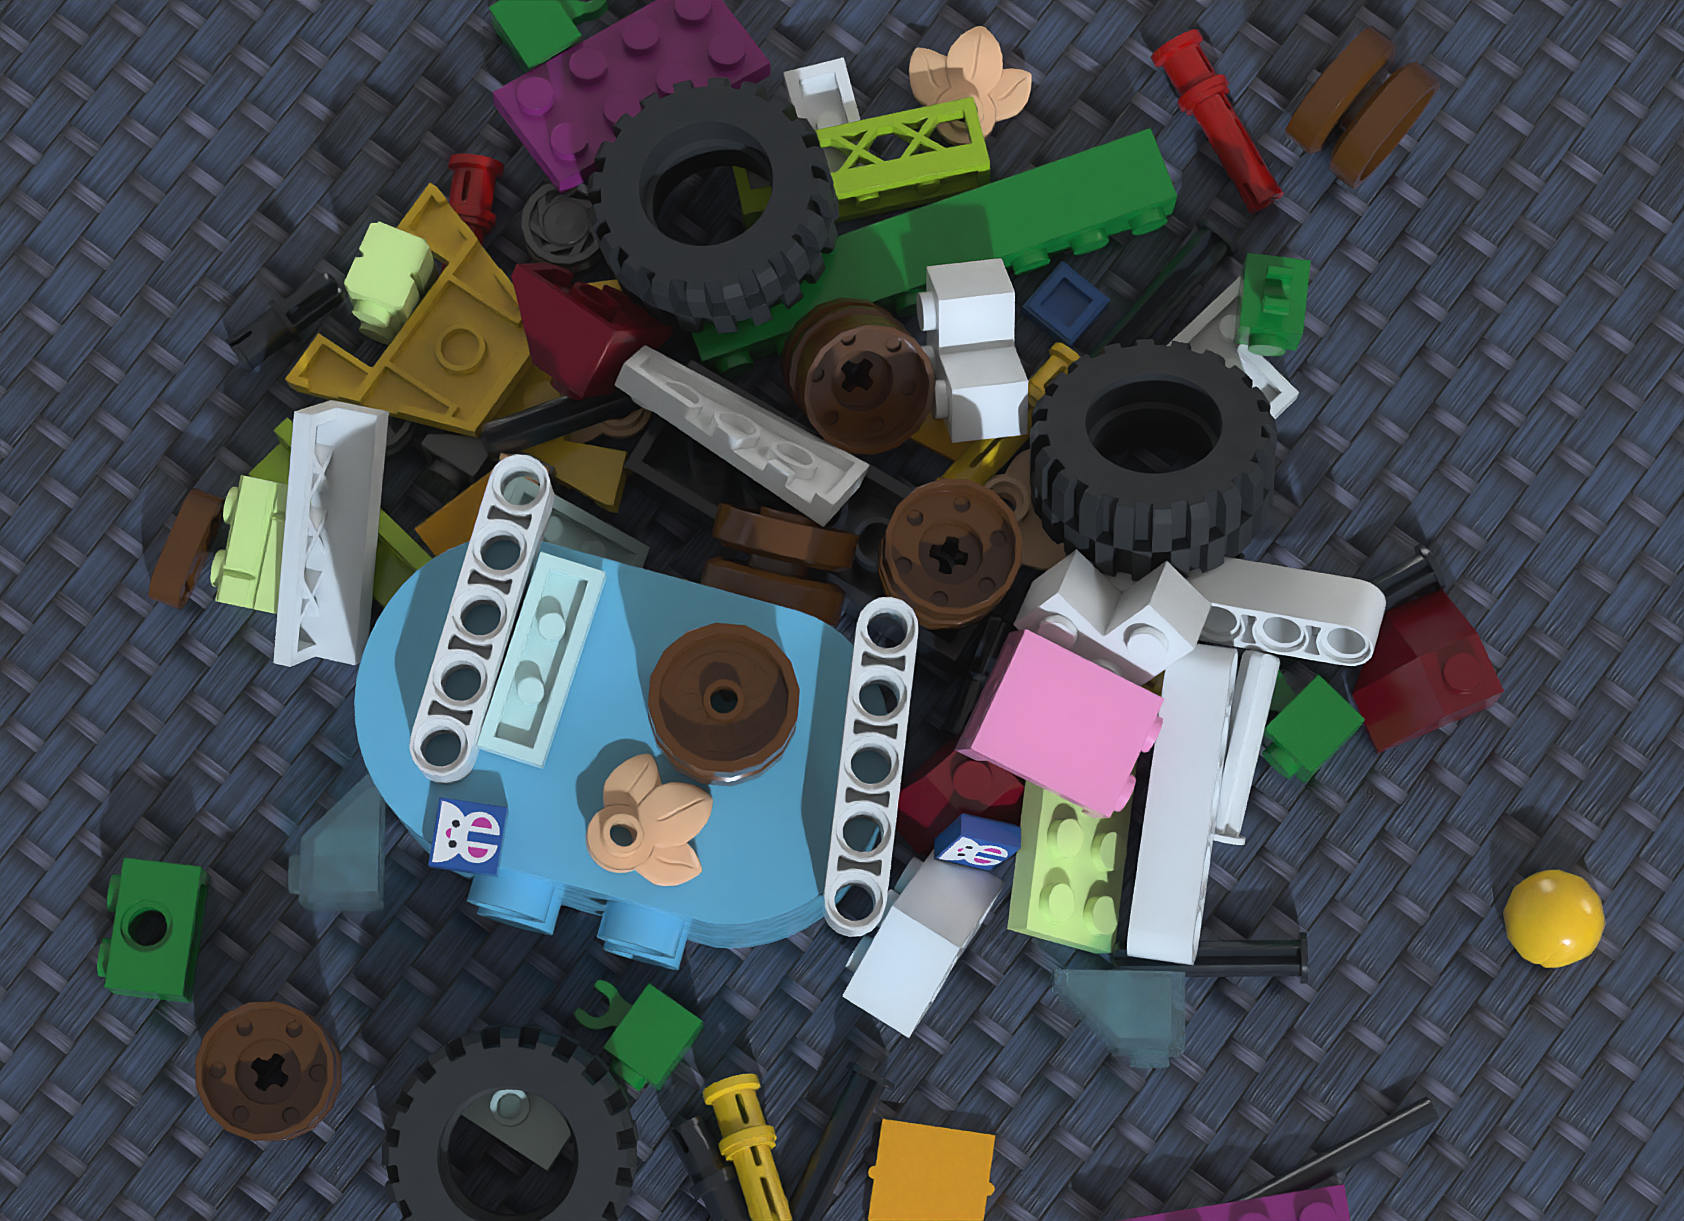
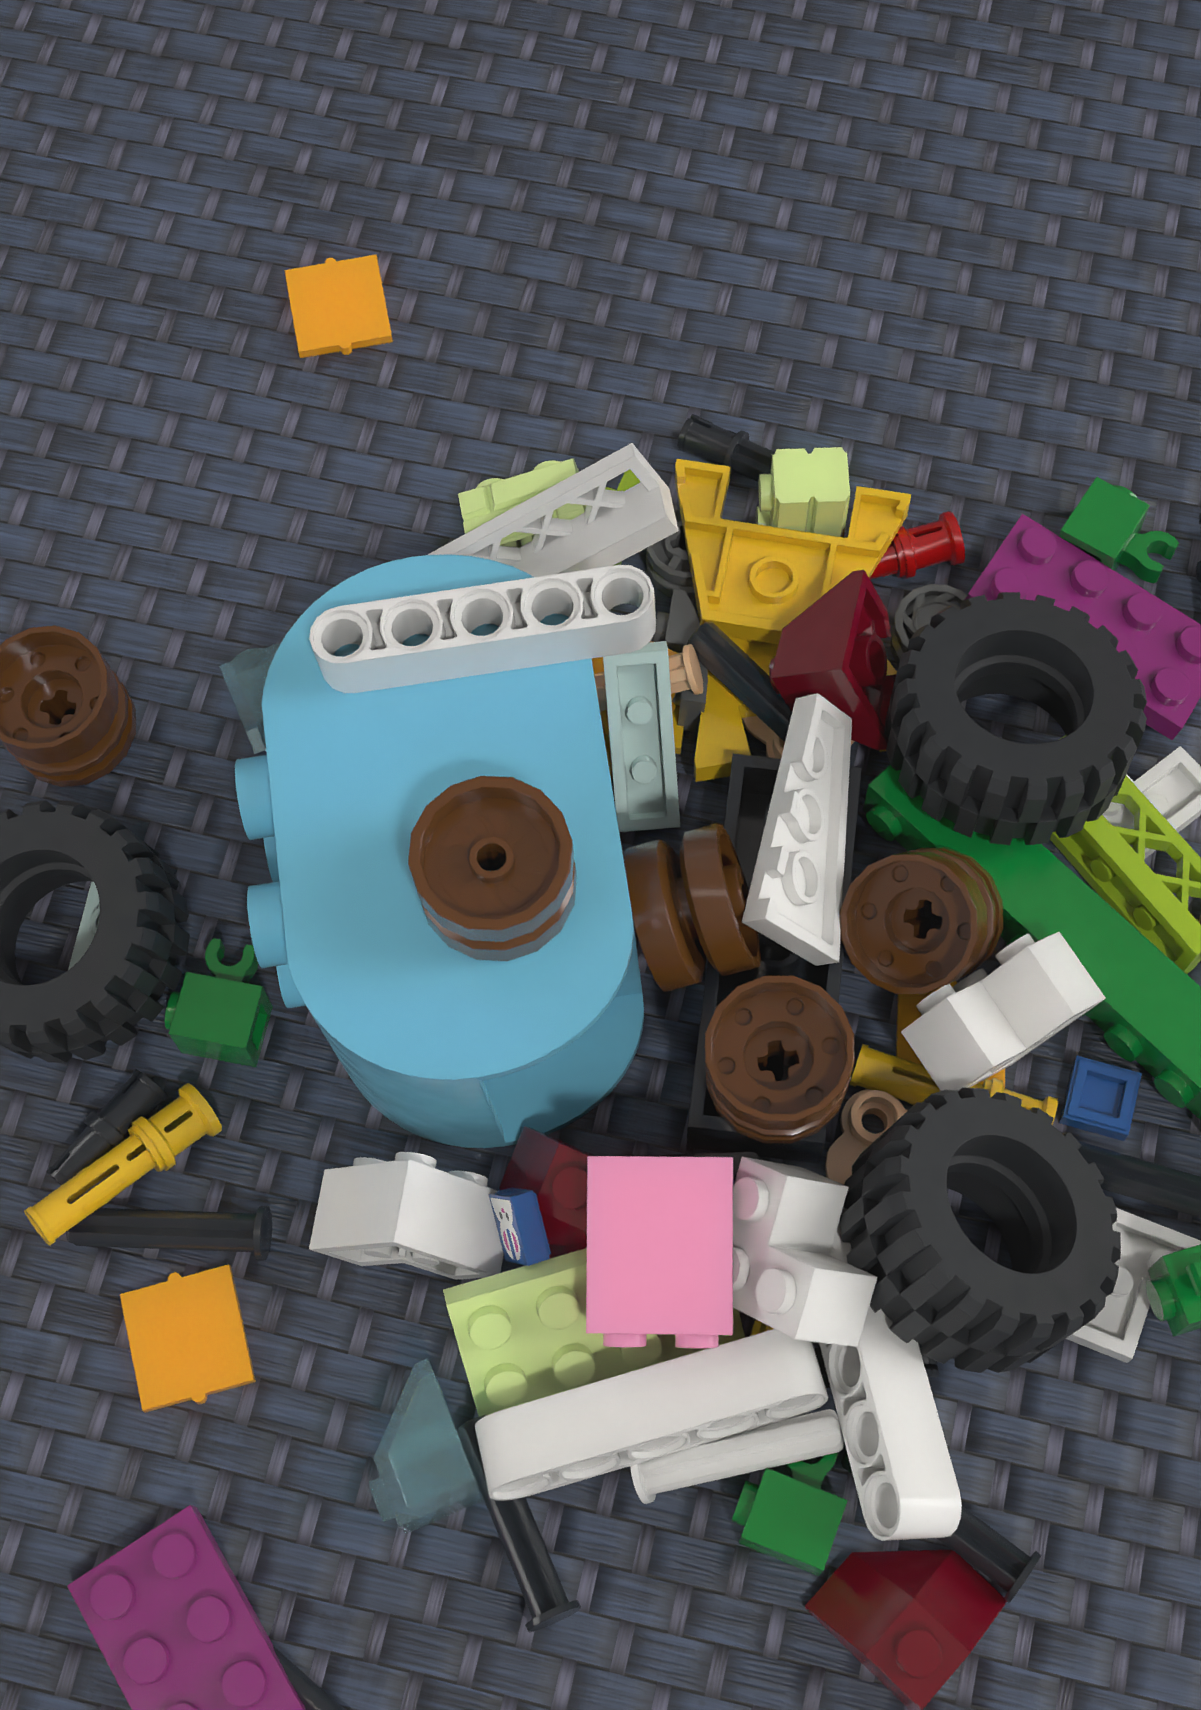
camera: 70 degrees right, 10 degrees down
green brick [97,858,210,1003] -> none
reddish brown beam [148,488,226,610] -> none
tile [428,797,509,877] -> none
light aqua plate [477,552,607,769] -> none
light nougat plate [585,754,713,886] -> none
white beam [822,597,918,937] -> none

